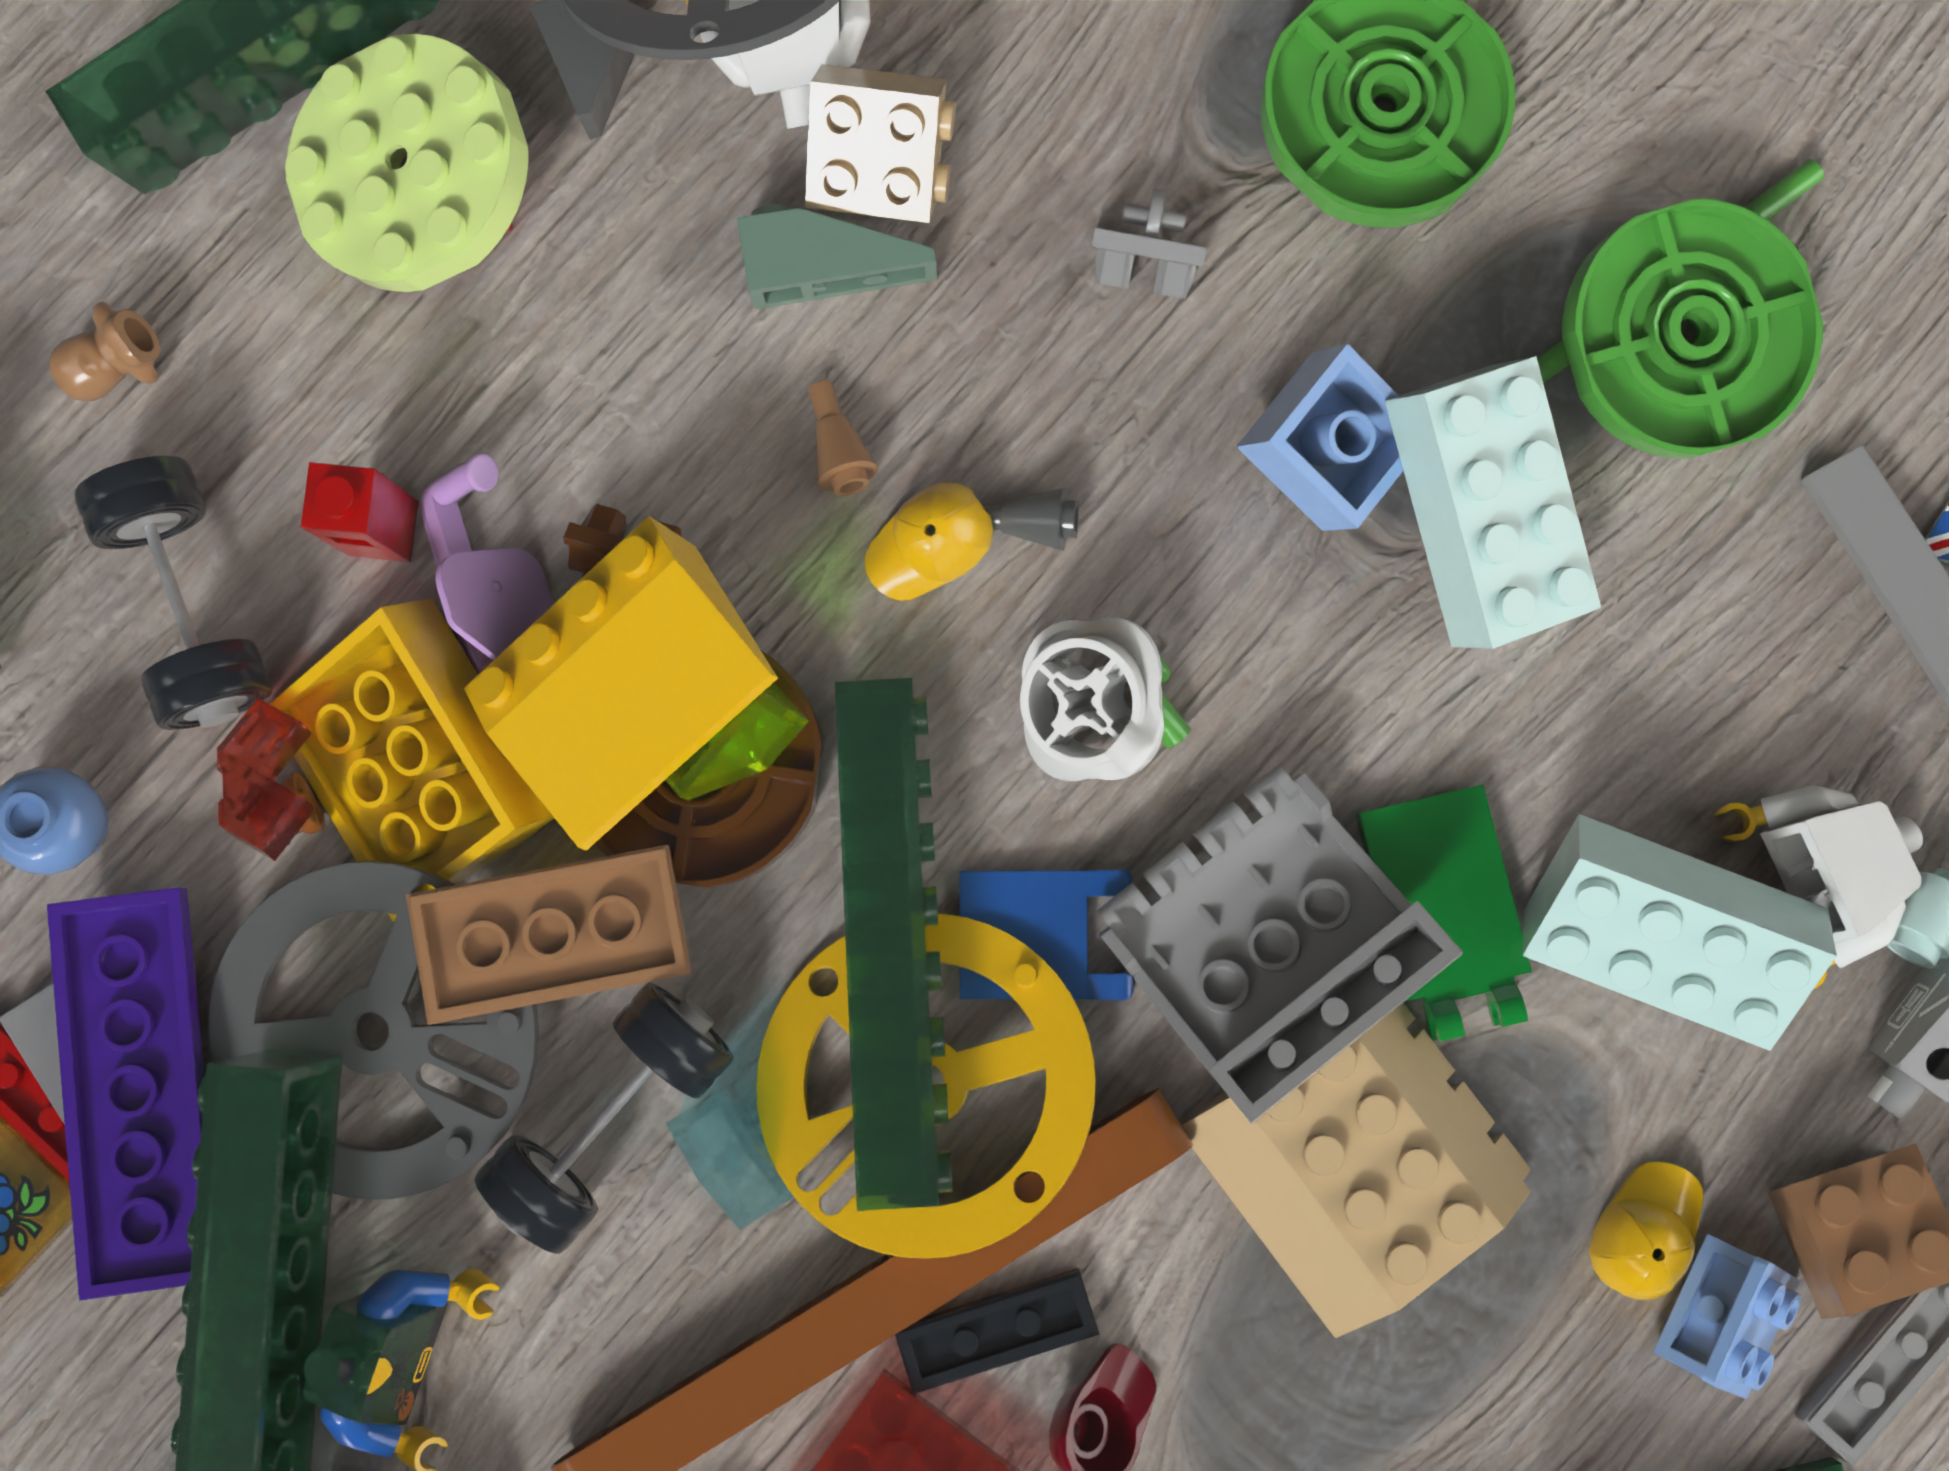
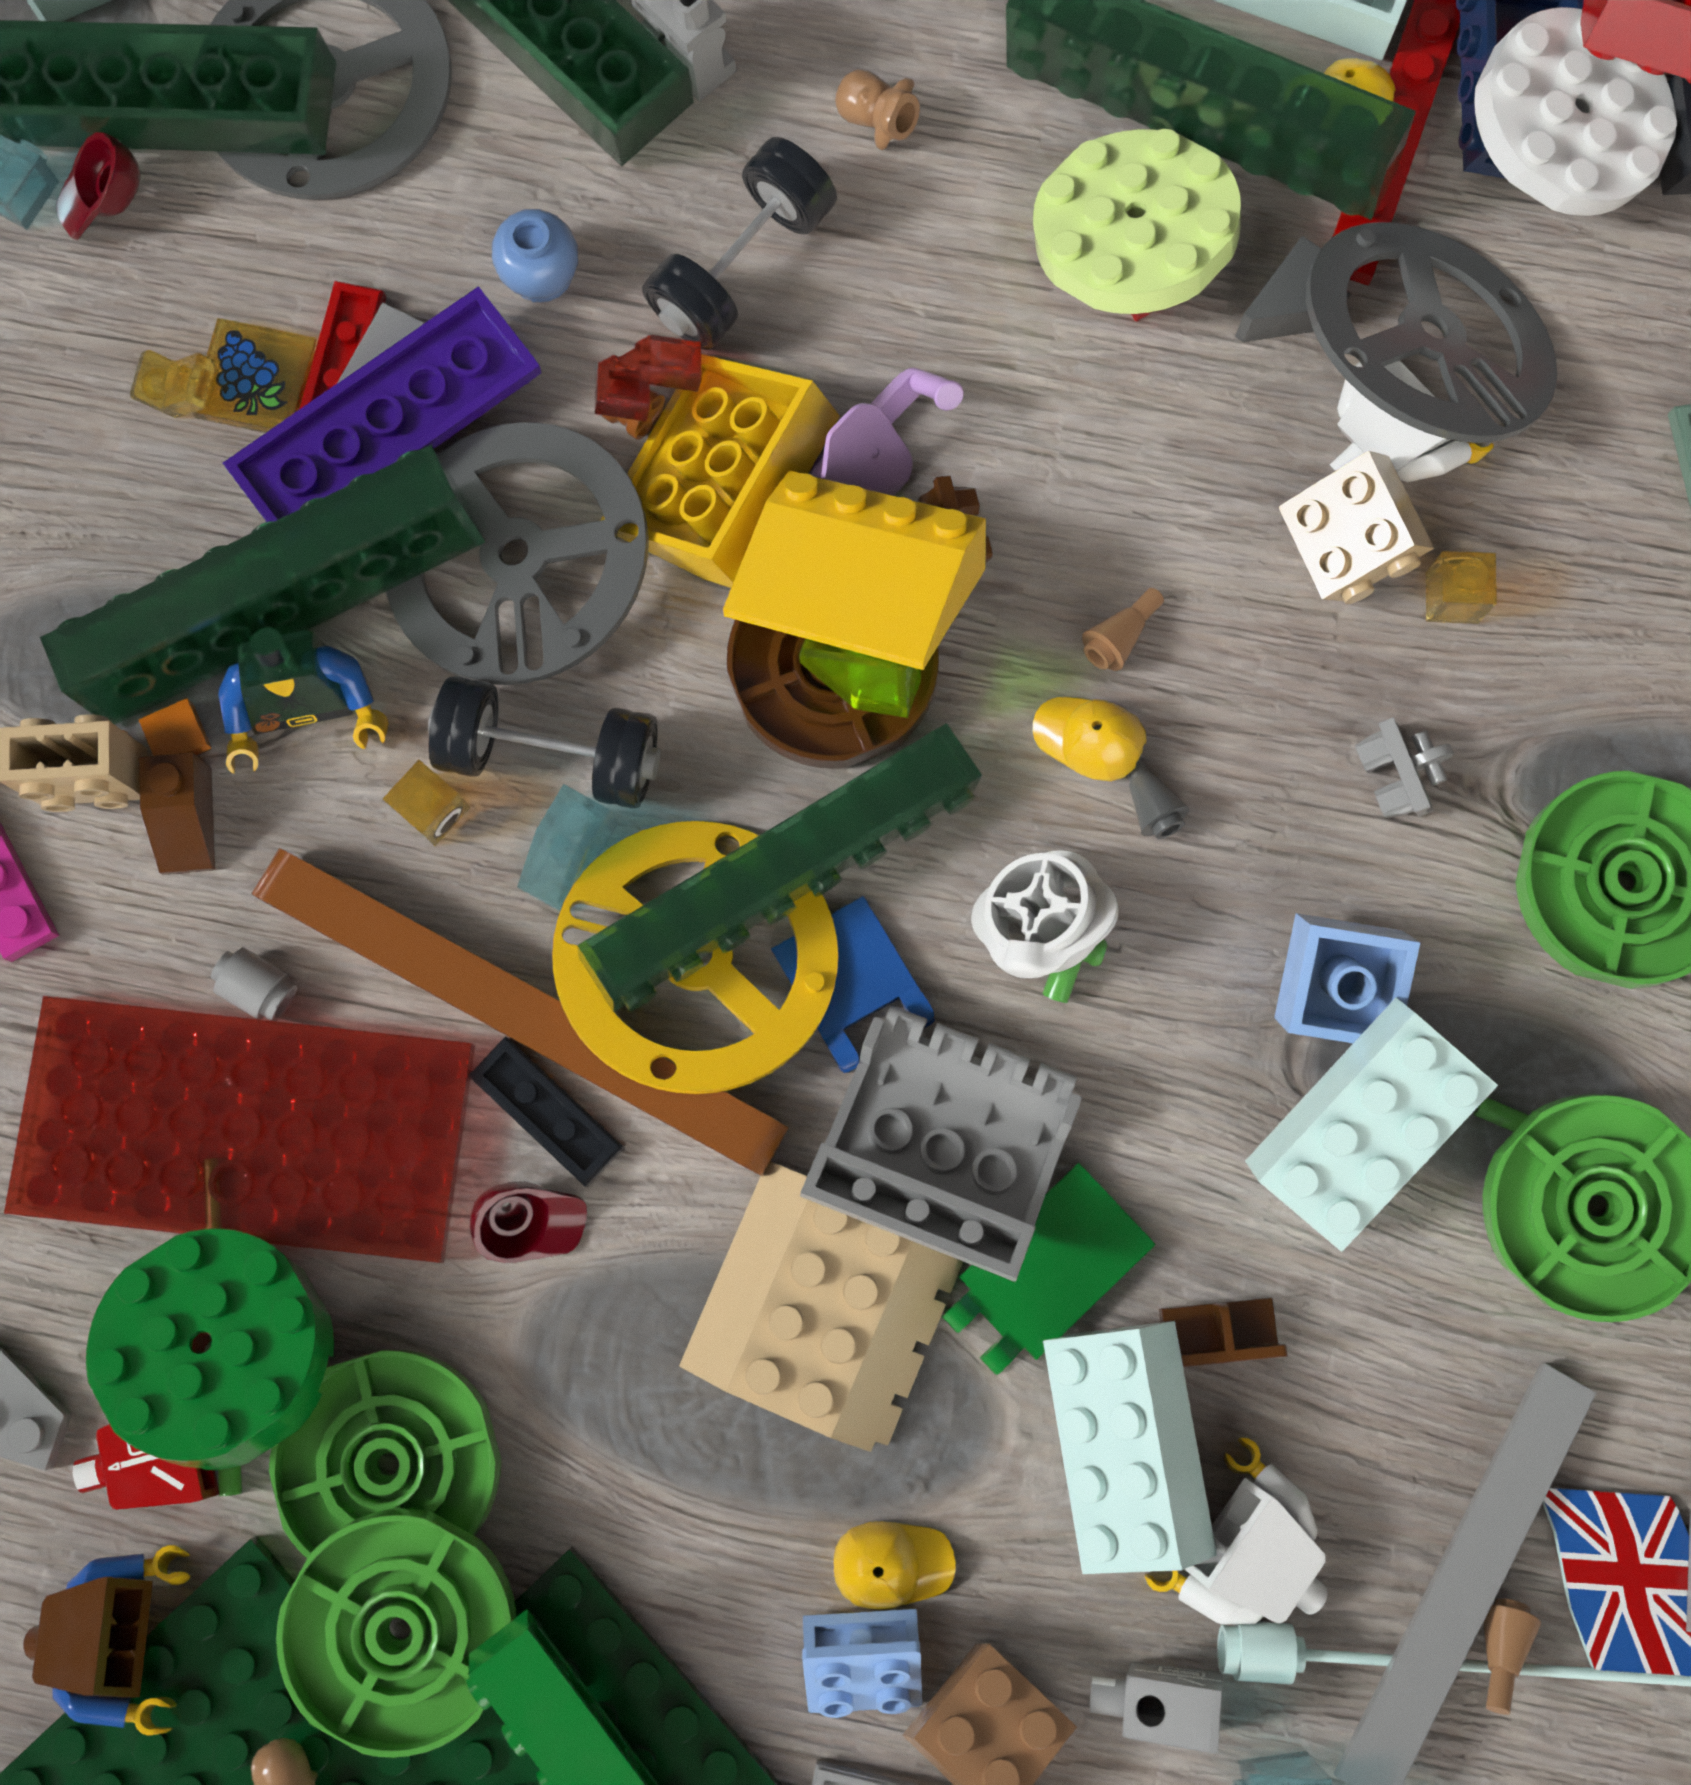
camera: 60 degrees right, 5 degrees down
red brick [300,462,419,562] -> none
medium nougat tile [406,845,693,1025] -> none
sand green slope [737,204,938,310] -> none
none -> clear yellow brick [382,759,471,846]
none -> reddish brown panel [1159,1297,1288,1367]
none -> clear yellow brick [1425,551,1497,624]

